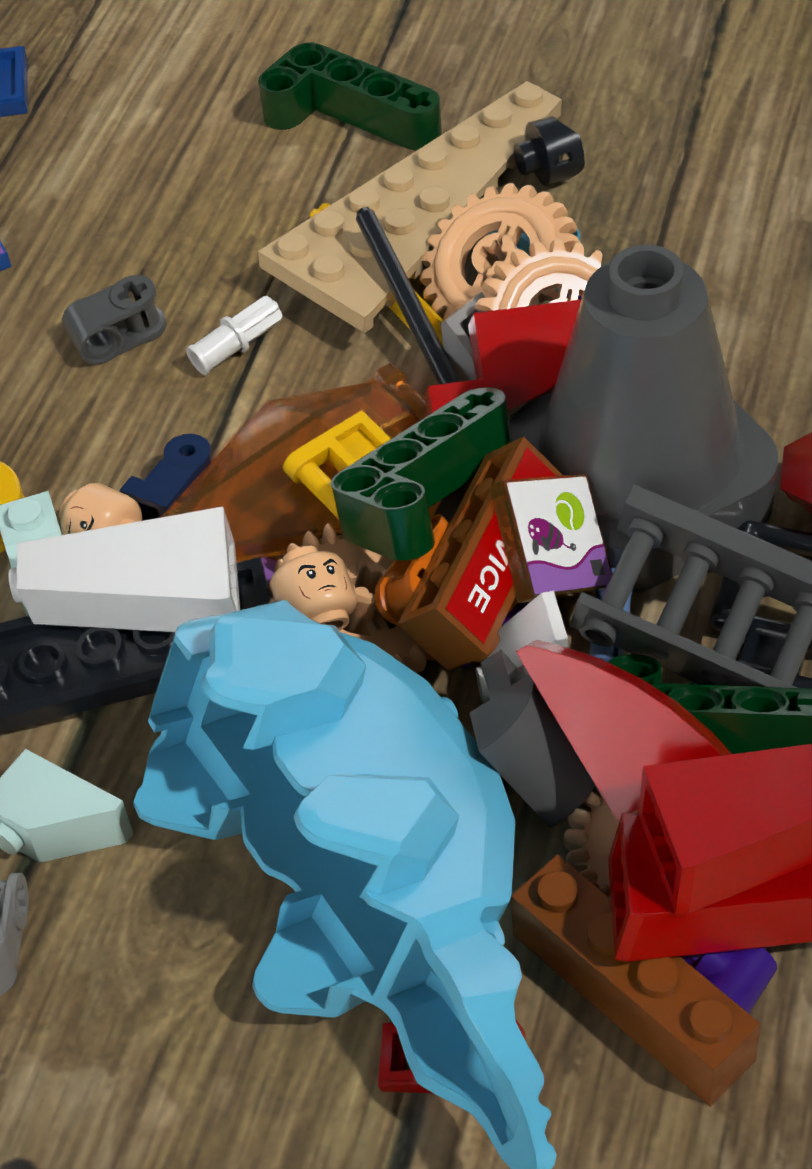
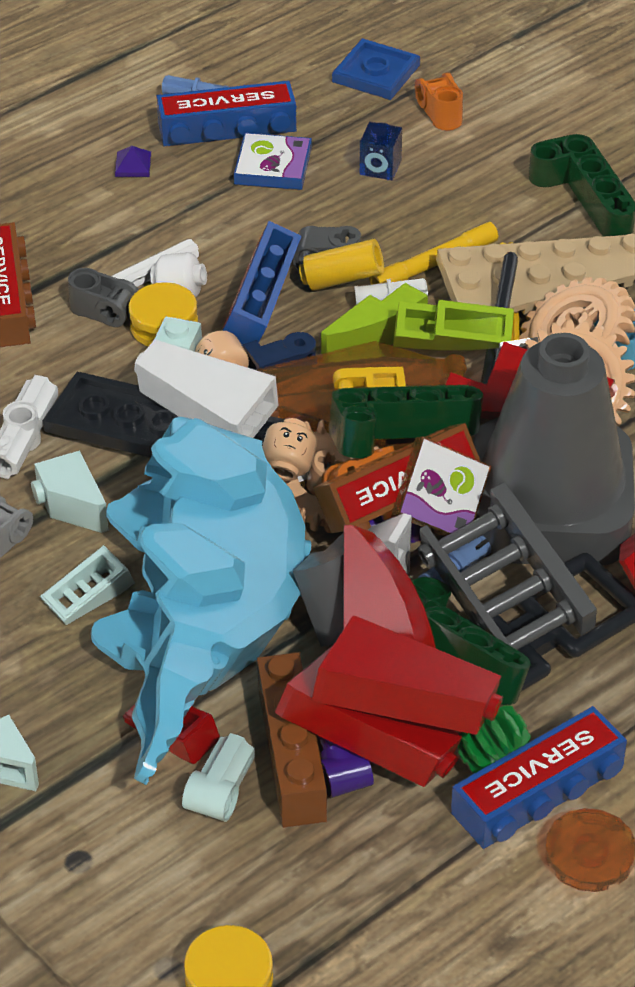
camera: 30 degrees right, 5 degrees down
none -> light aqua slope [40,545,135,625]
none -> light aqua piece [182,733,255,822]
none -> blue brick [222,221,301,346]
none -> yellow brick [299,239,384,291]
none -> lime slope [321,283,428,363]
none -> clear blue brick [360,121,402,181]
none -> yellow piece [369,222,499,285]
none -> lime slope [393,300,514,350]
none -> orange piece [415,72,463,131]

